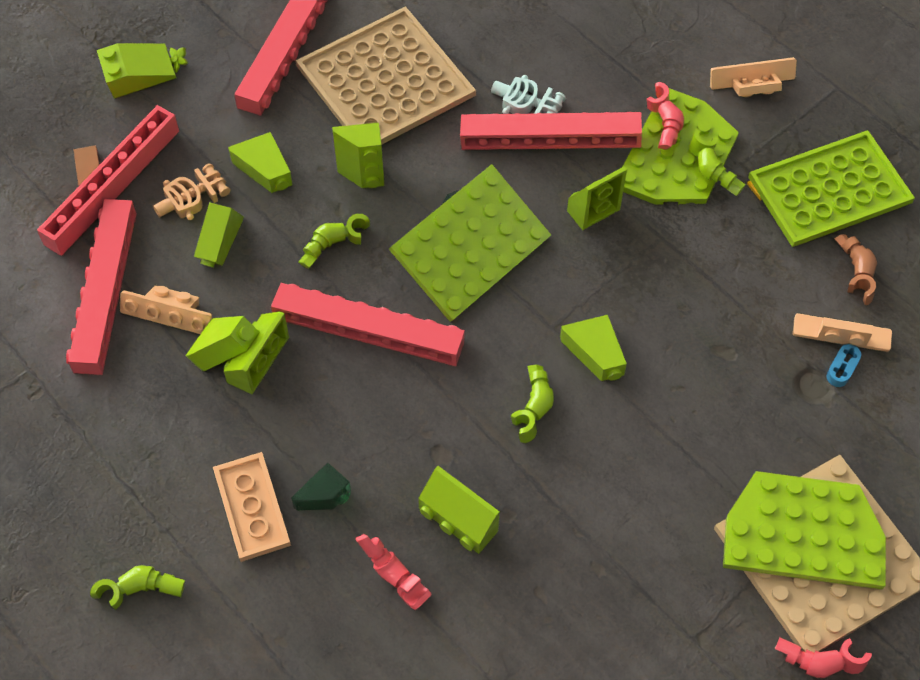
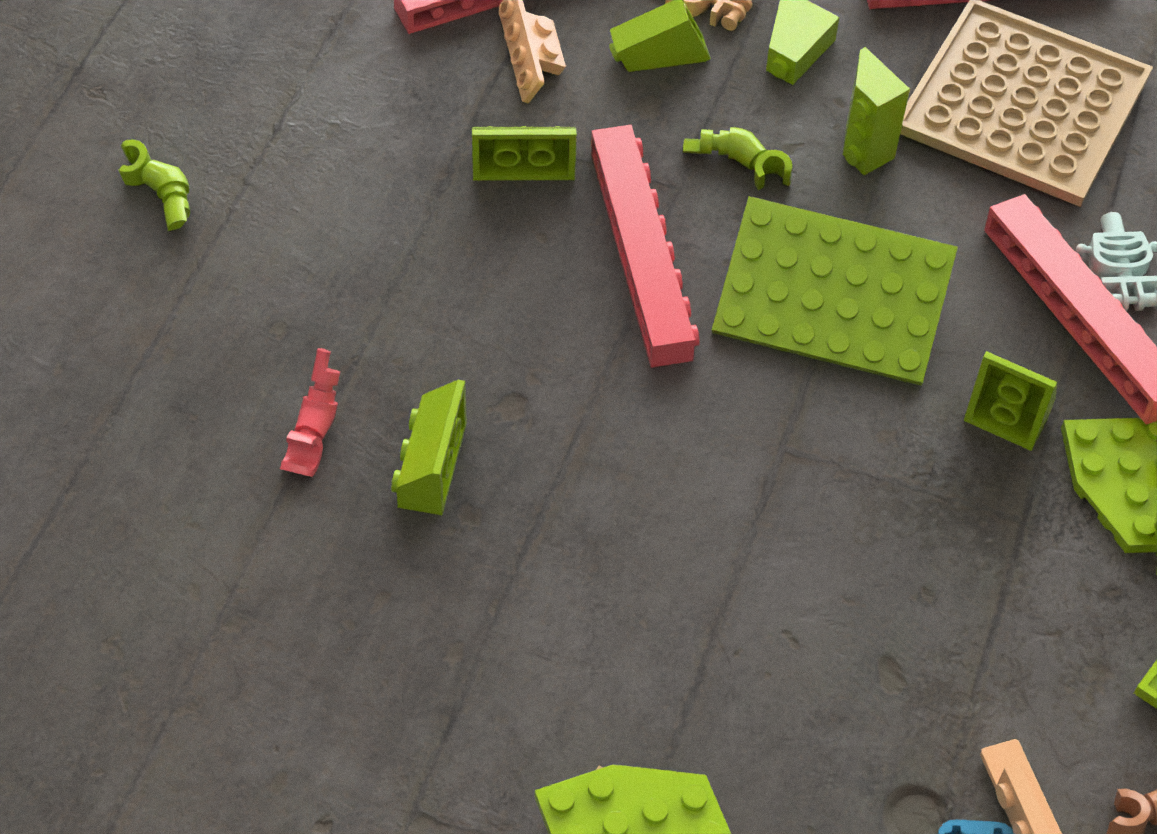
camera: 60 degrees right, 5 degrees down
lime slope [186,316,260,371] -> none
light nougat plate [213,452,291,562] -> none
clear green slope [291,463,351,511] -> none
lime piece [511,364,554,443] -> none
lime slope [560,315,627,381] -> none

